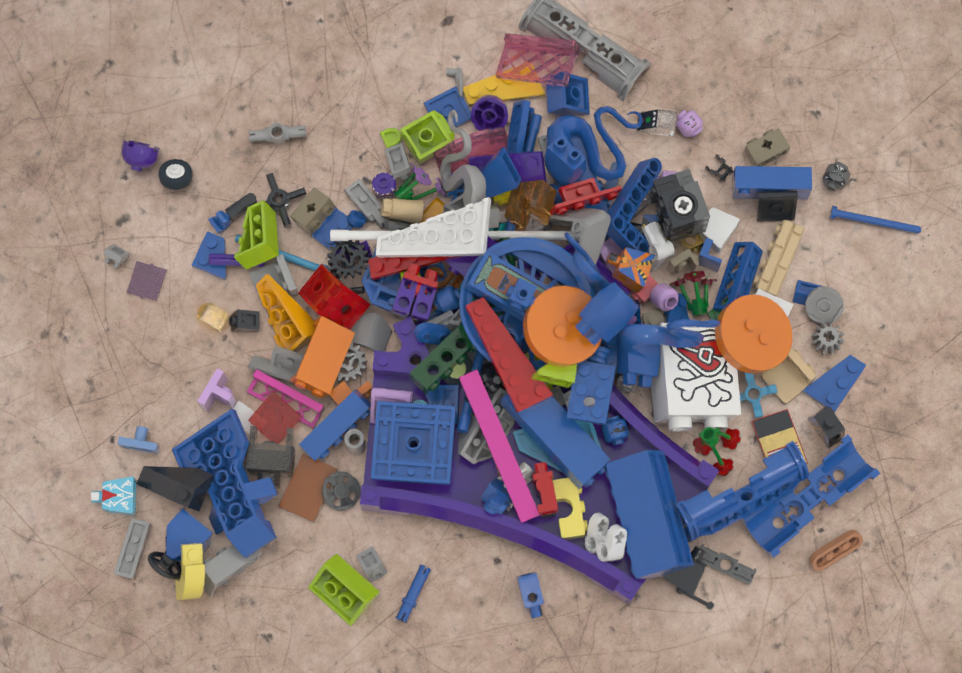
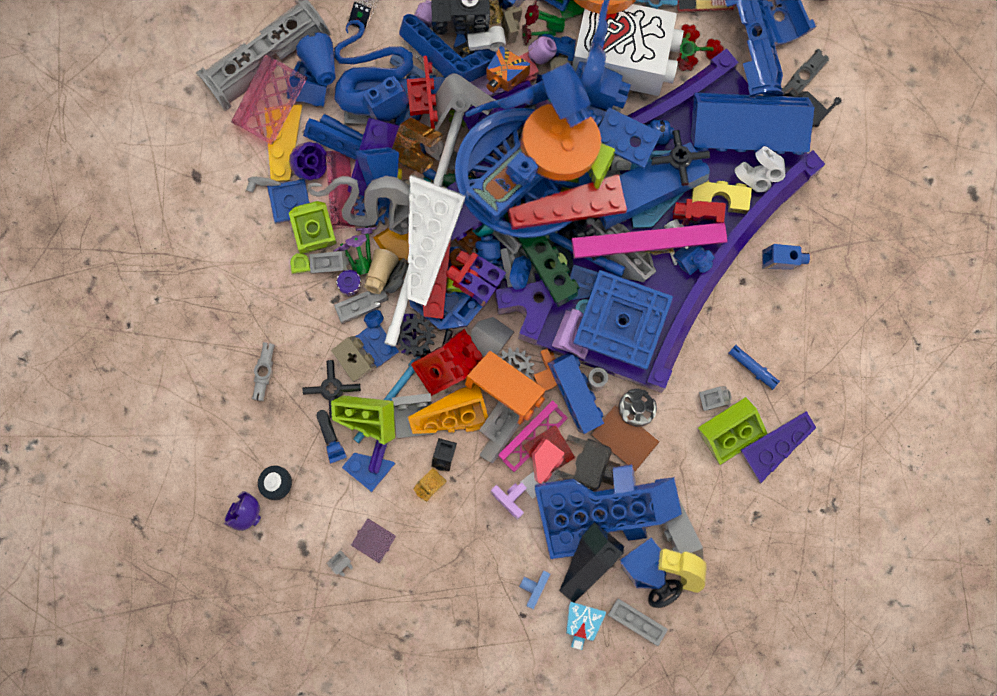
camera: 85 degrees left, 5 degrees up
none -> blue cone [296,33,336,85]
none -> coral slope [532,438,565,484]
none -> black bar [651,130,710,186]
none -> dark purple wing [740,411,816,484]

